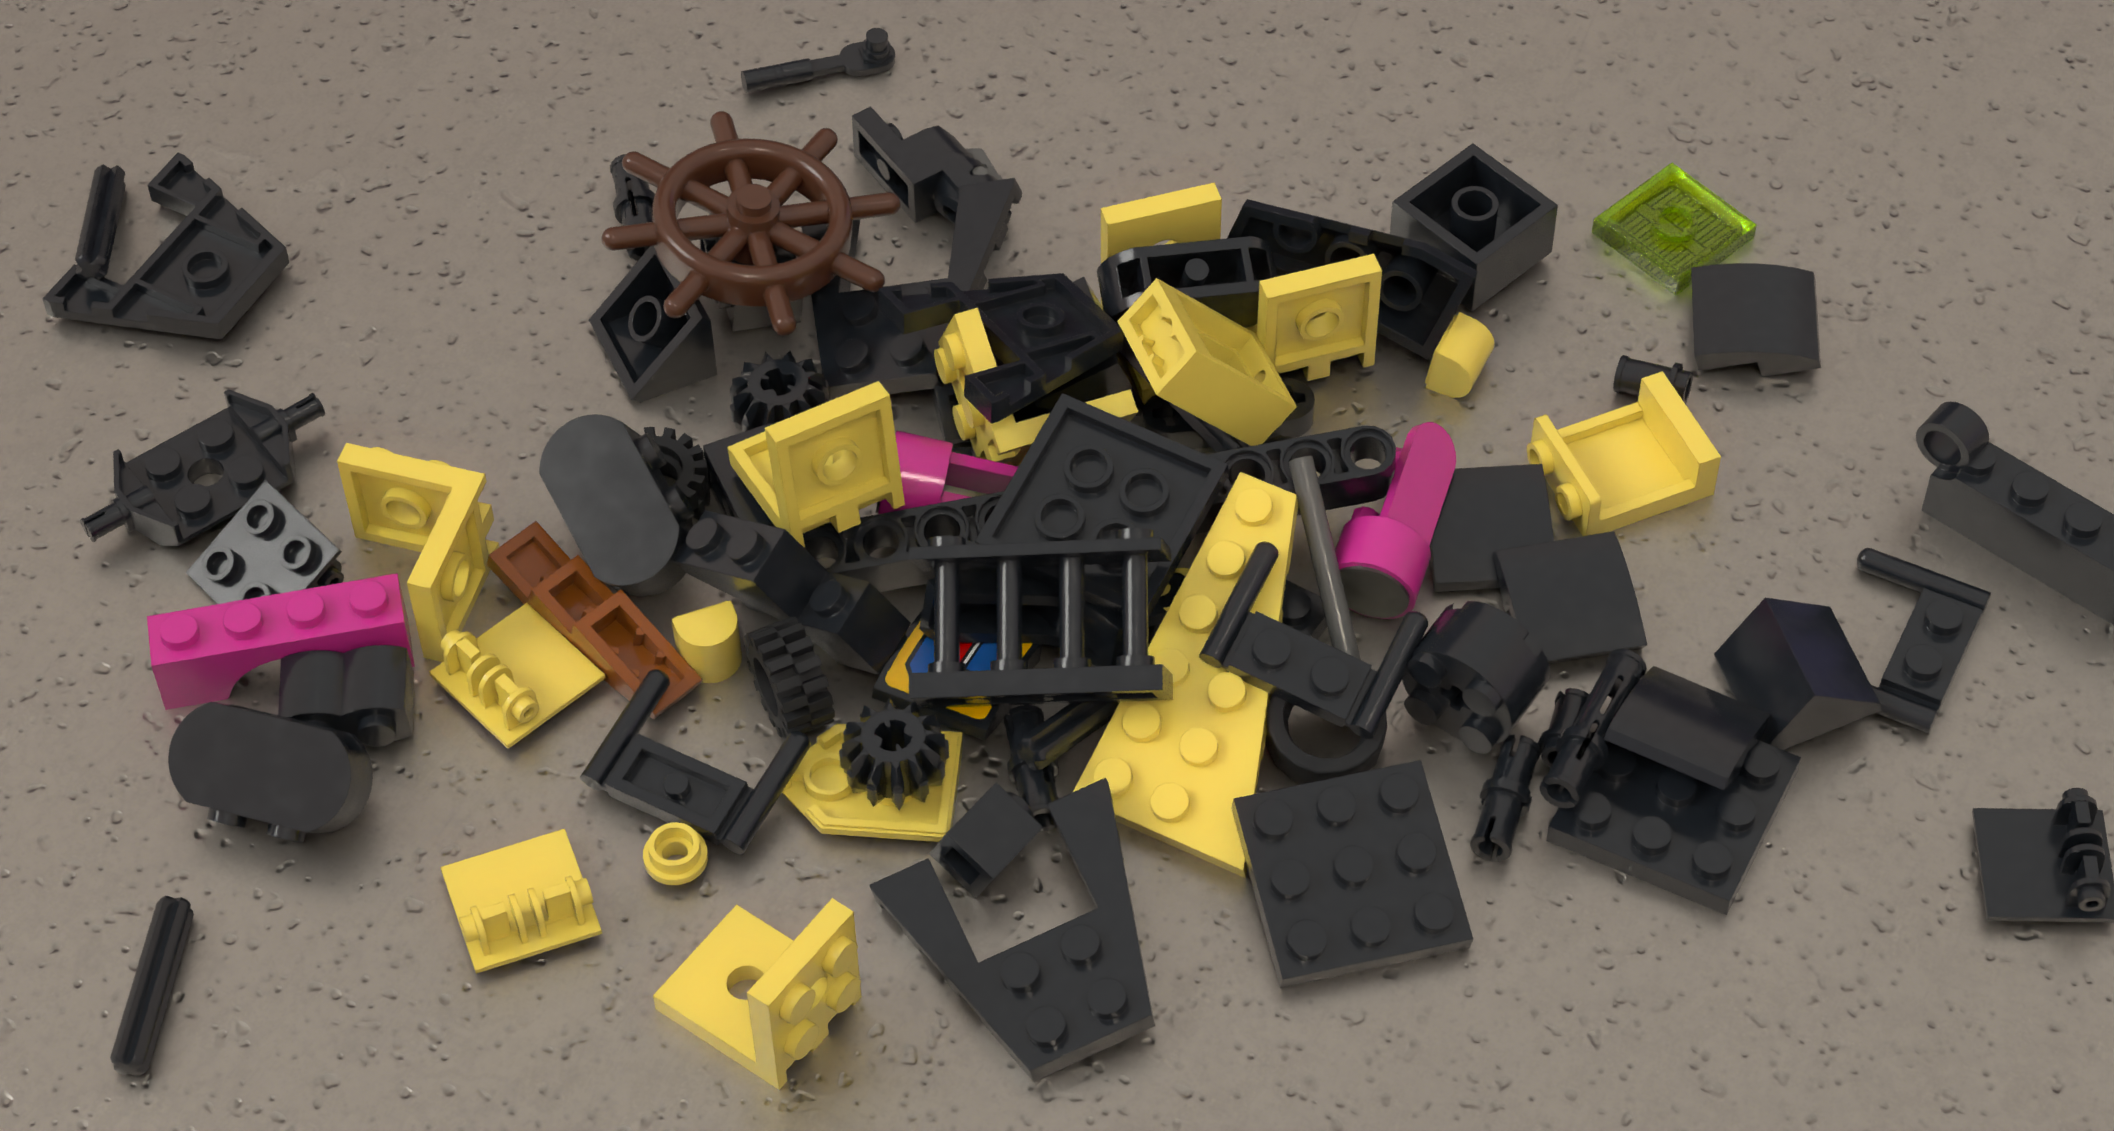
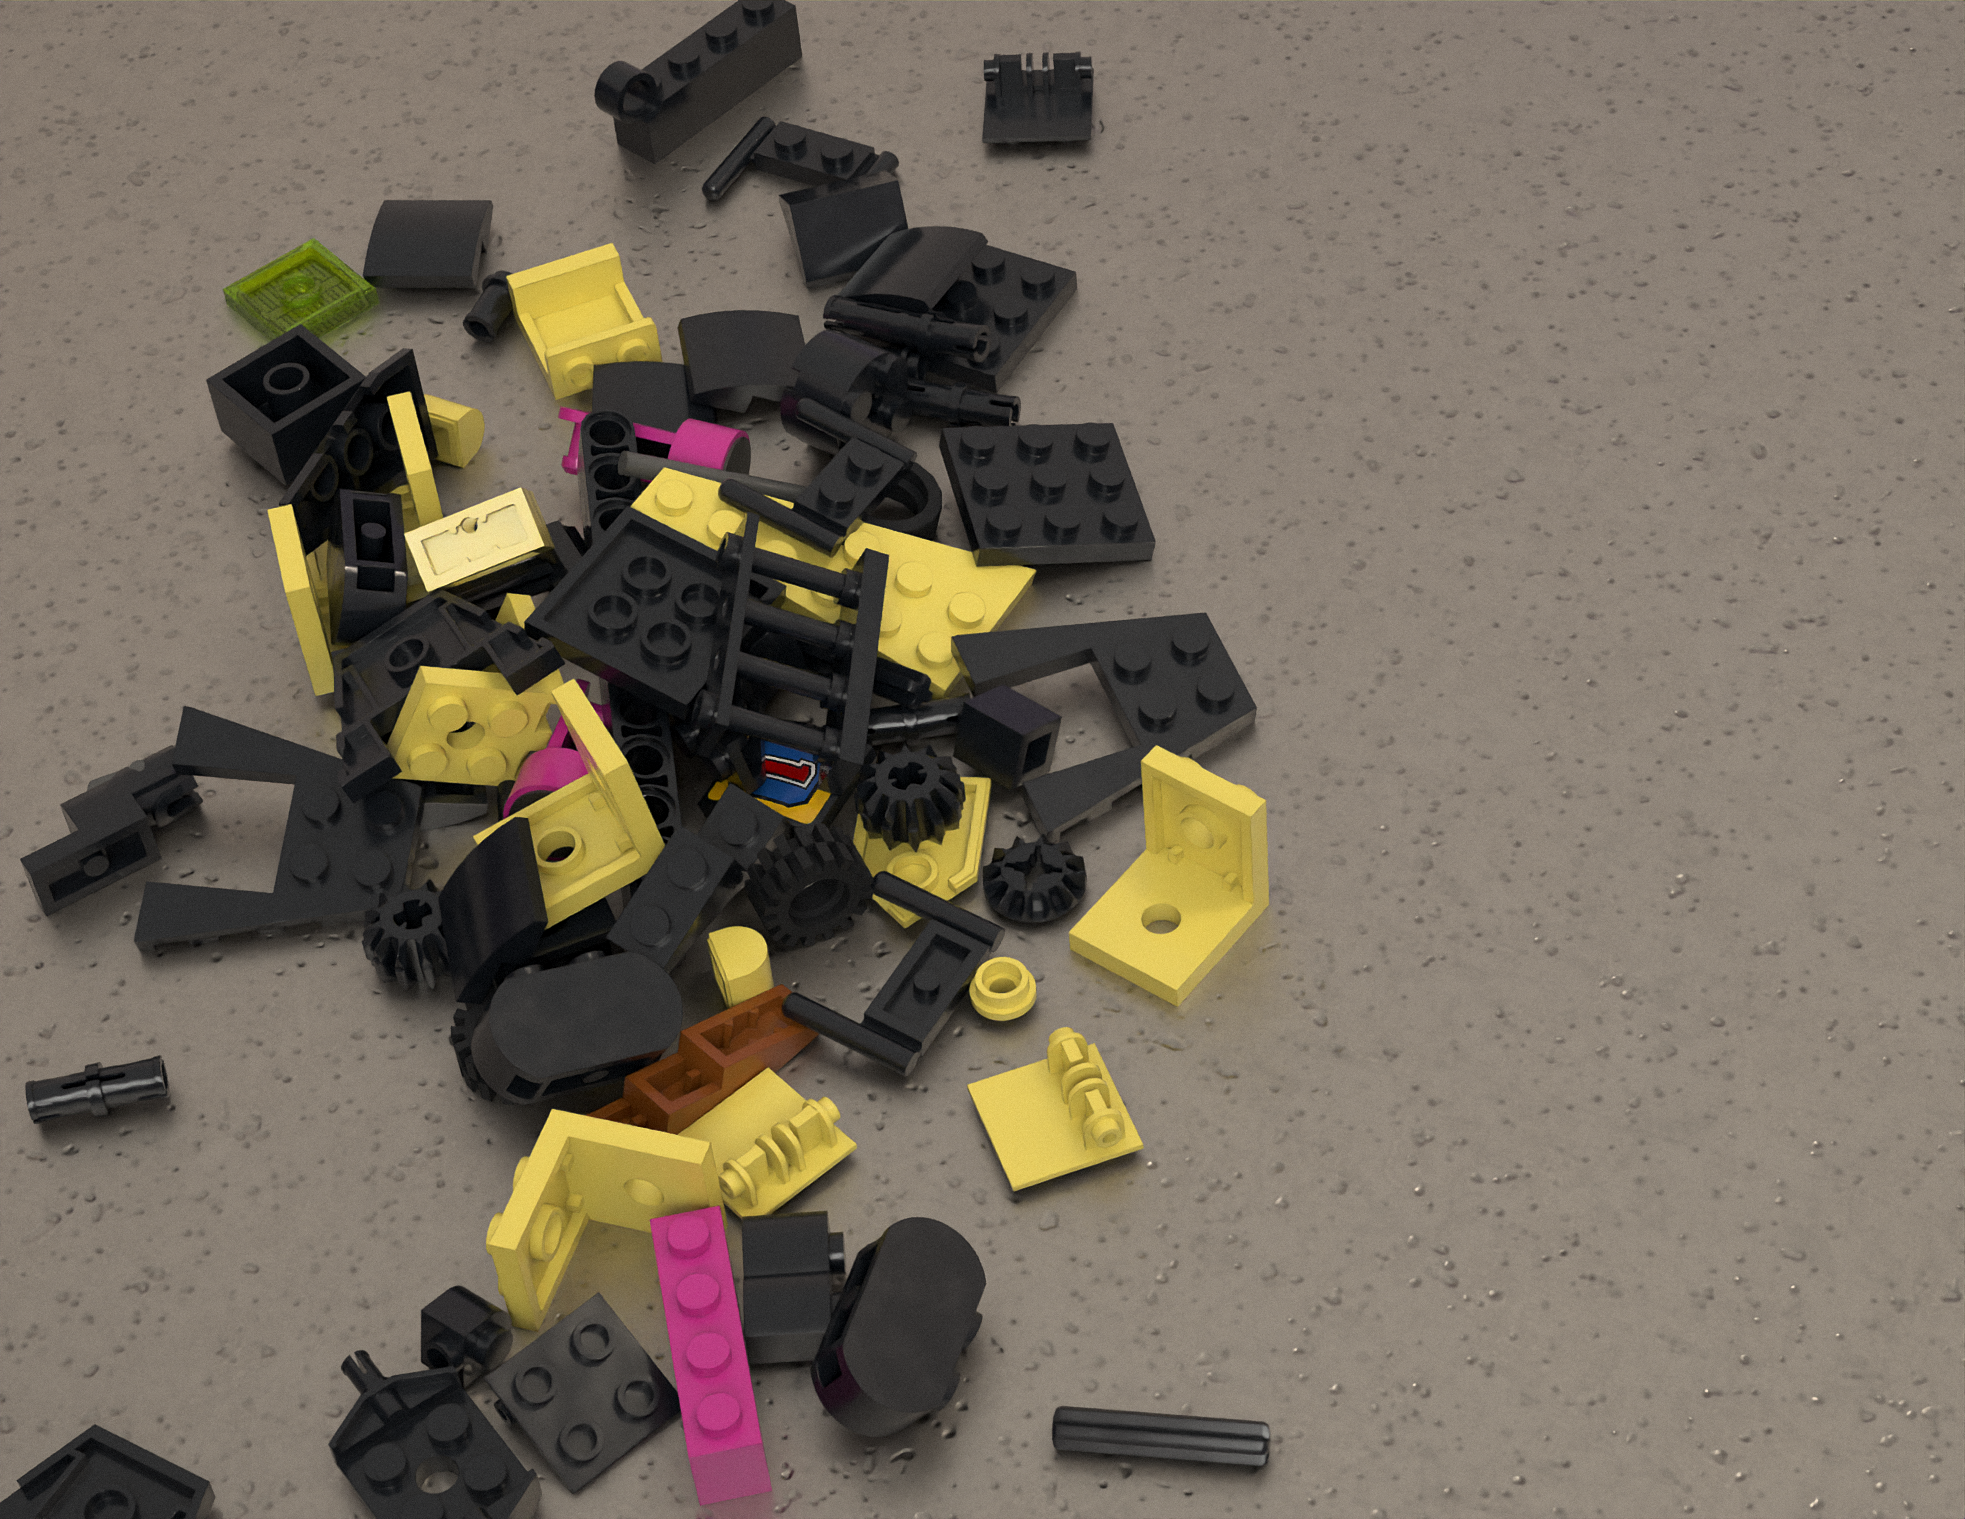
camera: 85 degrees left, 5 degrees down
black slope [589,246,717,403] -> none
reddish brown brick [601,111,901,336] -> none
none -> black plate [421,1285,513,1389]
none -> black slope [438,817,548,1004]
none -> black gear [983,833,1087,922]

